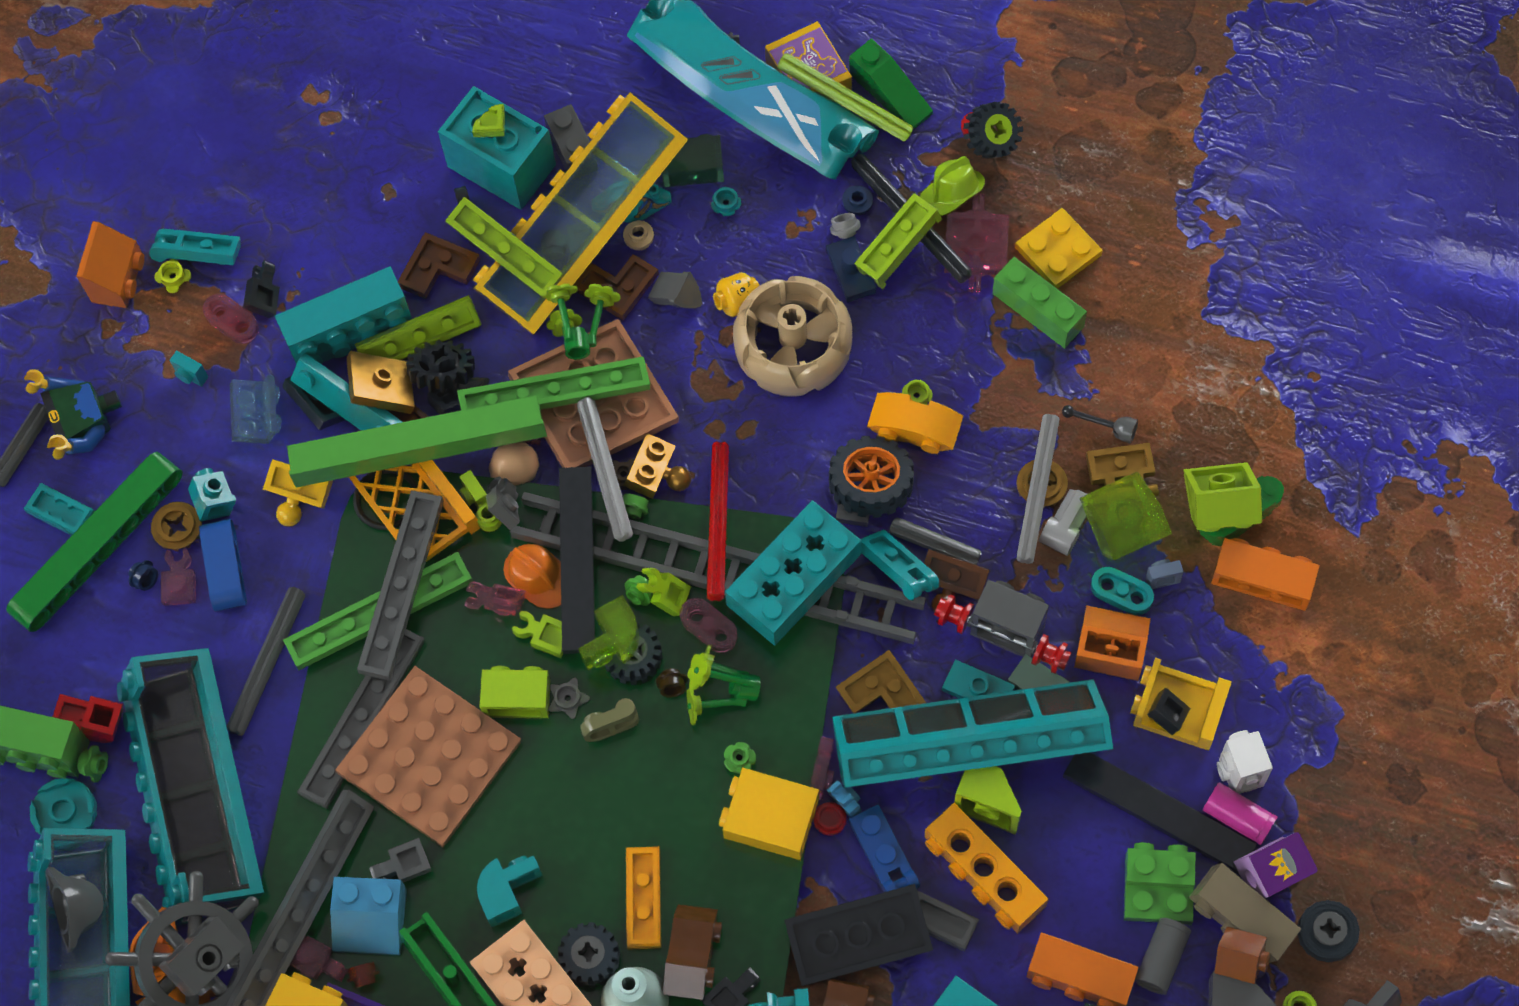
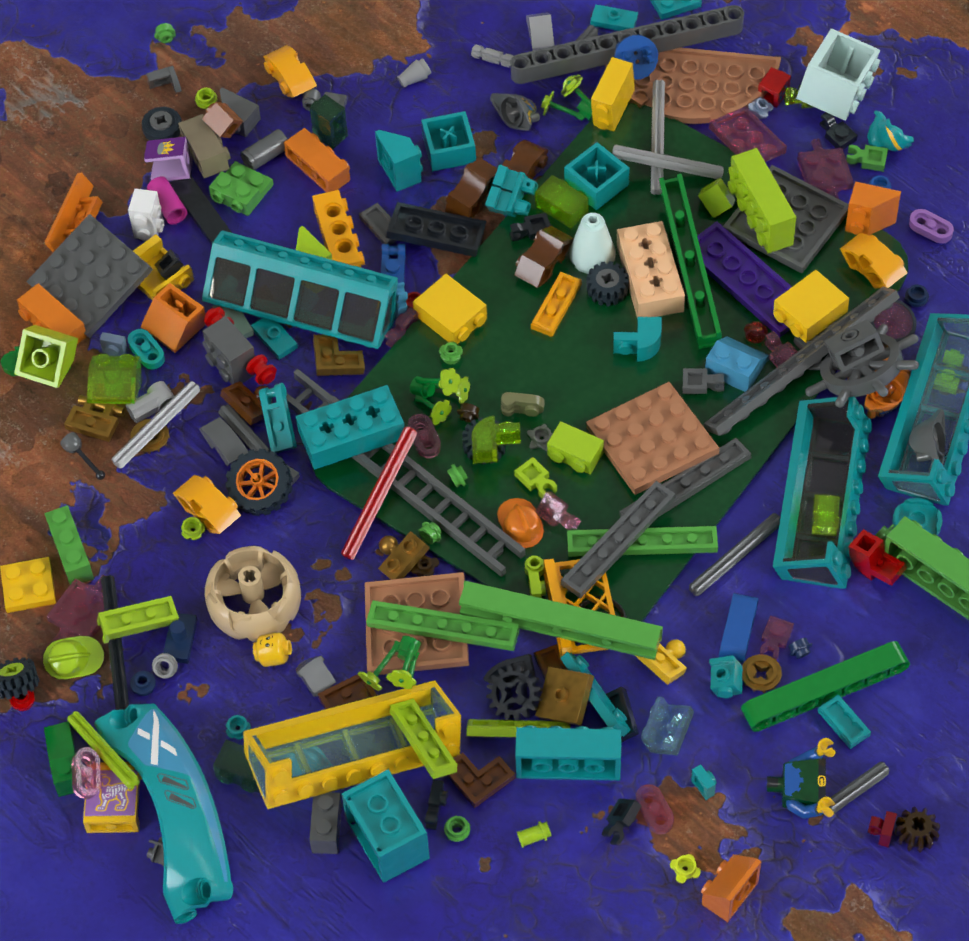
camera: 155 degrees left, 10 degrees down
teal plate [149,229,241,265] -> none
lime tile [472,104,505,137] -> none
dark grey plate [486,477,520,530] -> none
black tile [559,466,596,654] -> none
light grey axle [577,397,633,541] -> none
lime plate [636,568,691,616] -> none
none -> dark grey plate [26,214,153,338]
none -> orange bracket [45,173,103,252]
none -> clear pink plate [72,747,101,799]
none -> dark grey slope [199,417,248,466]
none -> bright green plate [444,816,470,842]
none -> lime pin [516,821,551,848]
none -> clear neon green brick [811,494,840,536]

